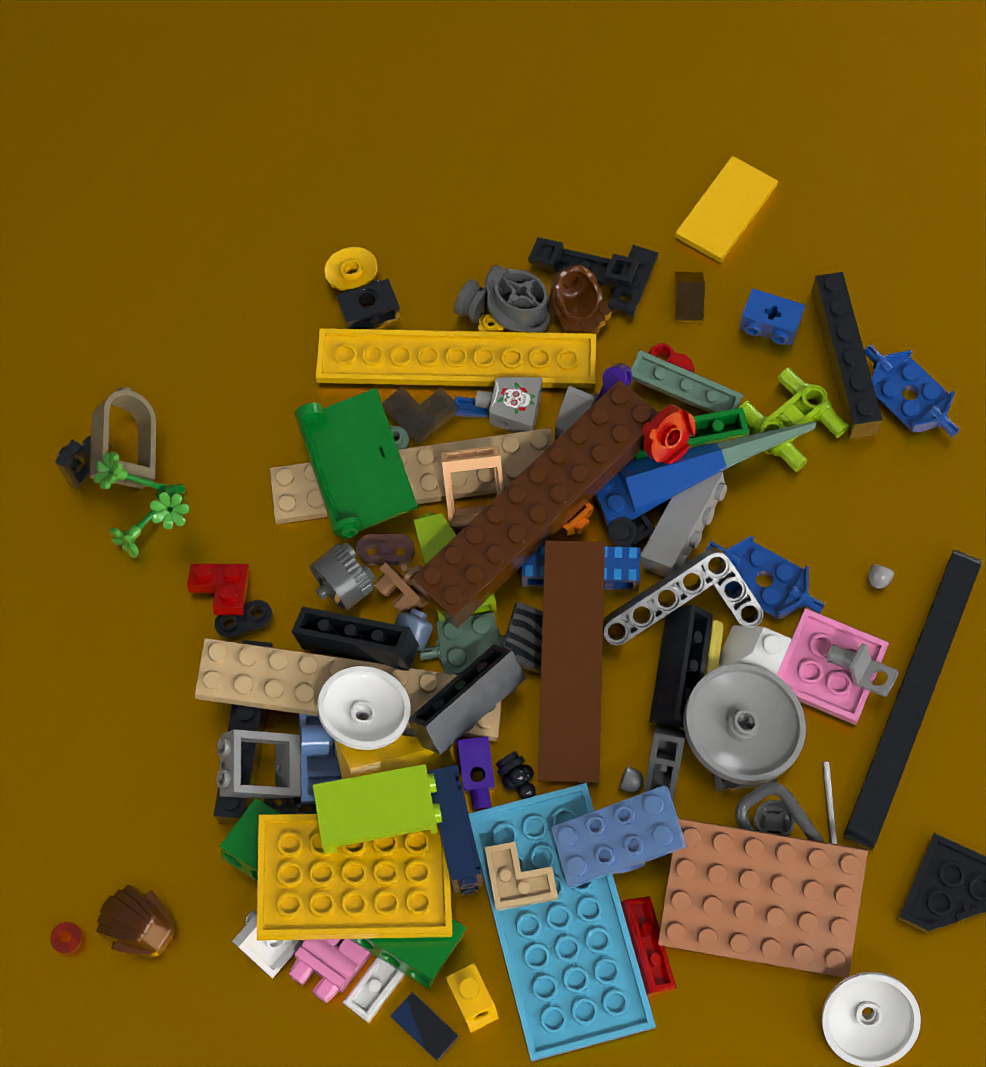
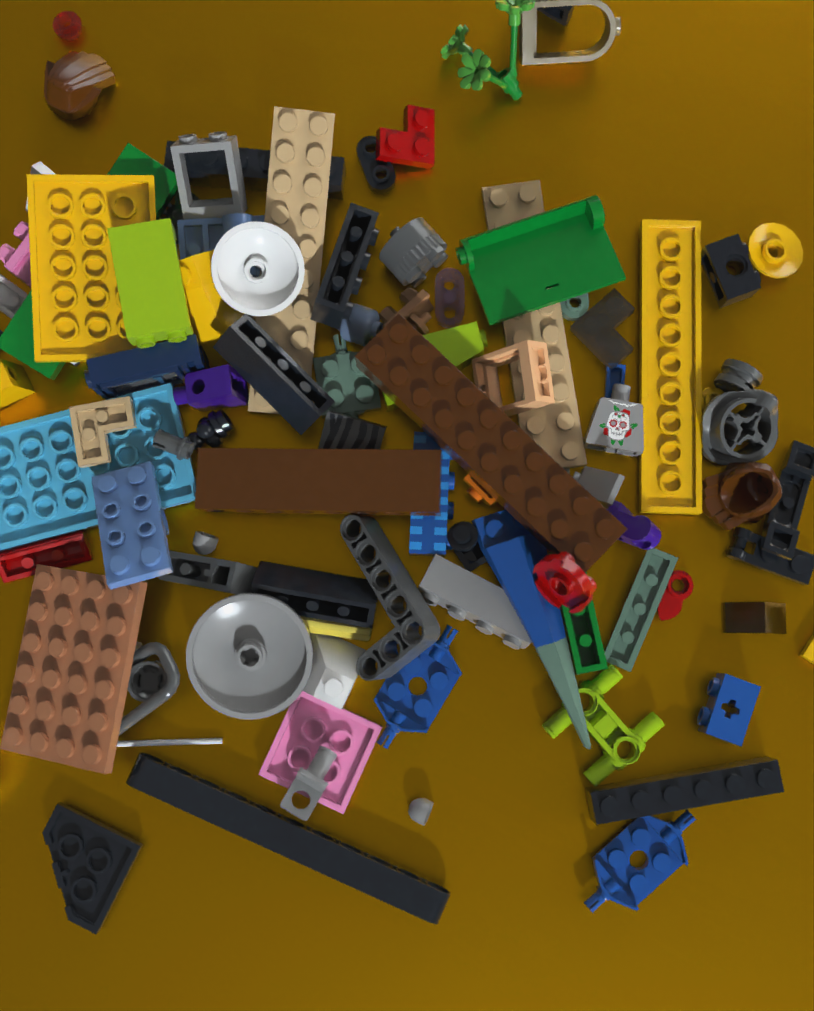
camera: 85 degrees right, 15 degrees up
none -> dark grey pin [152,429,194,460]

